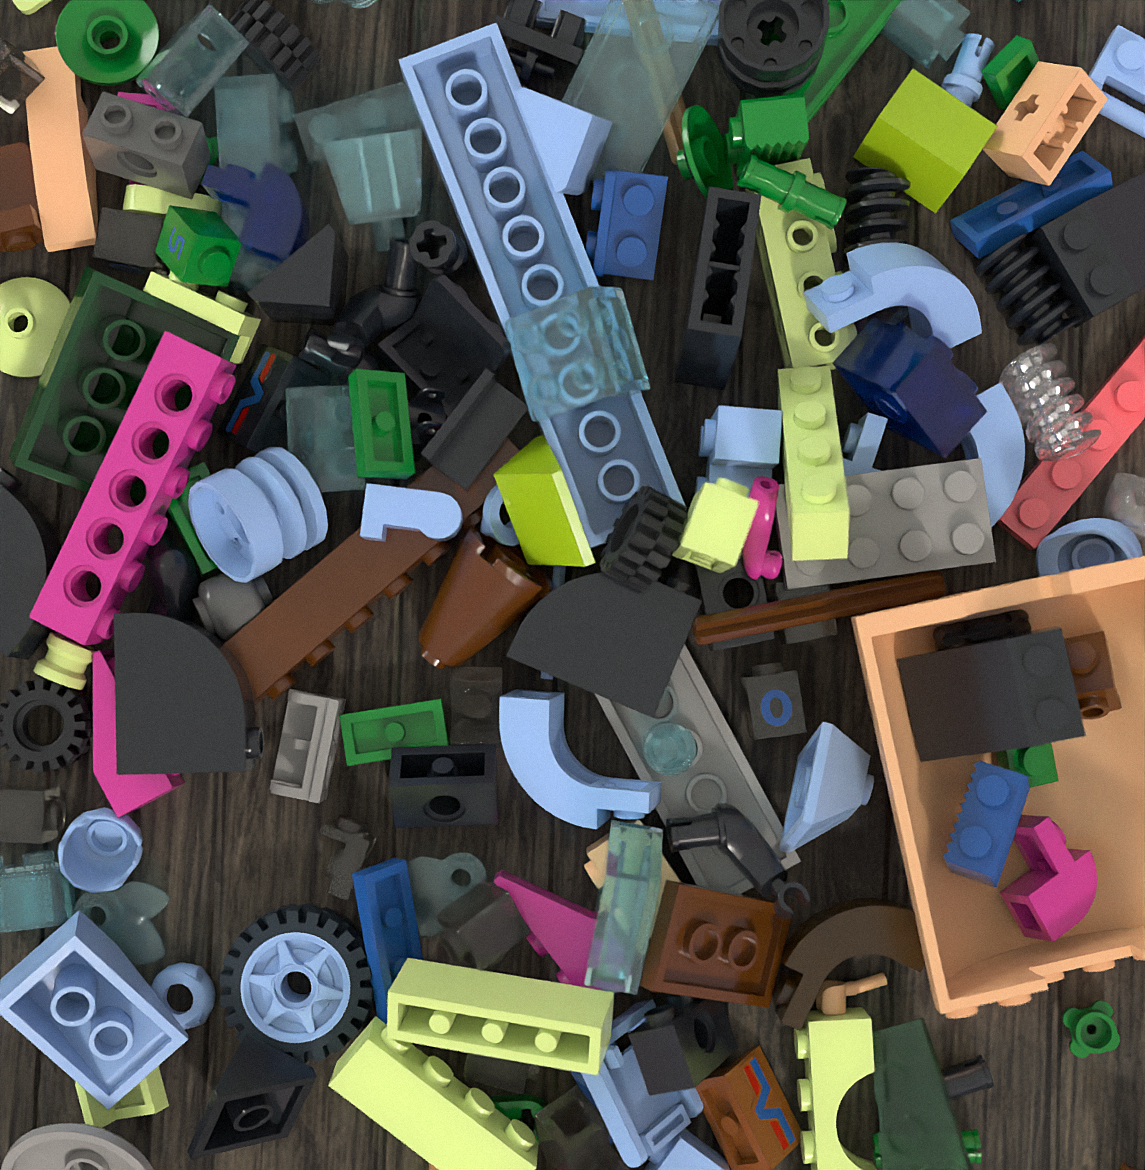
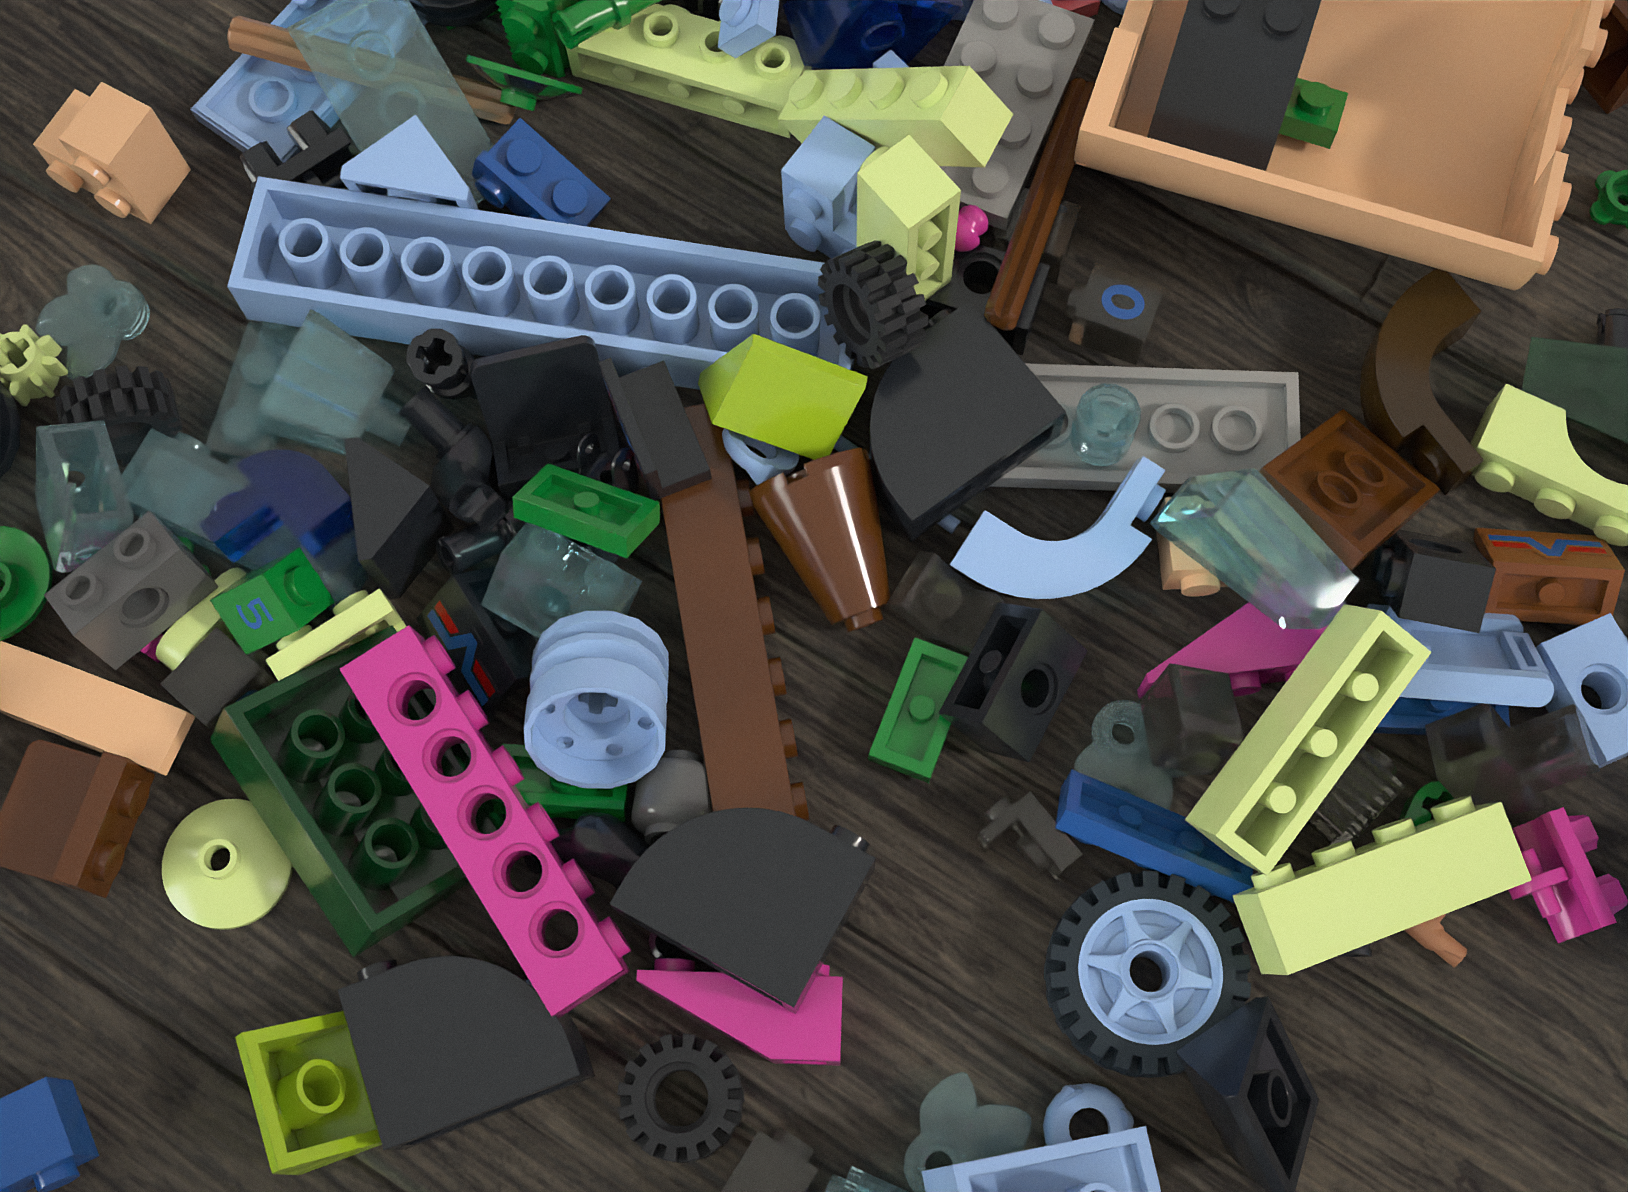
camera: 55 degrees left, 15 degrees down
yellowish green wheel [34,632,98,690] -> none
light blue hair [58,807,144,893] -> none
light grey hinge [270,689,346,803] -> none
light blue leg [360,483,463,542] -> none
clear light blue bracket [505,286,651,421] -> none
black arm [666,803,810,919] -> none
black brick [675,186,762,390] -> none
light blue slope [779,722,874,853] -> none
light nougat hand [816,972,887,1015] -> none
black axle [933,609,1031,651] -> none
blue brick [943,761,1030,888] -> none
dark pink brick [999,815,1097,942] -> none

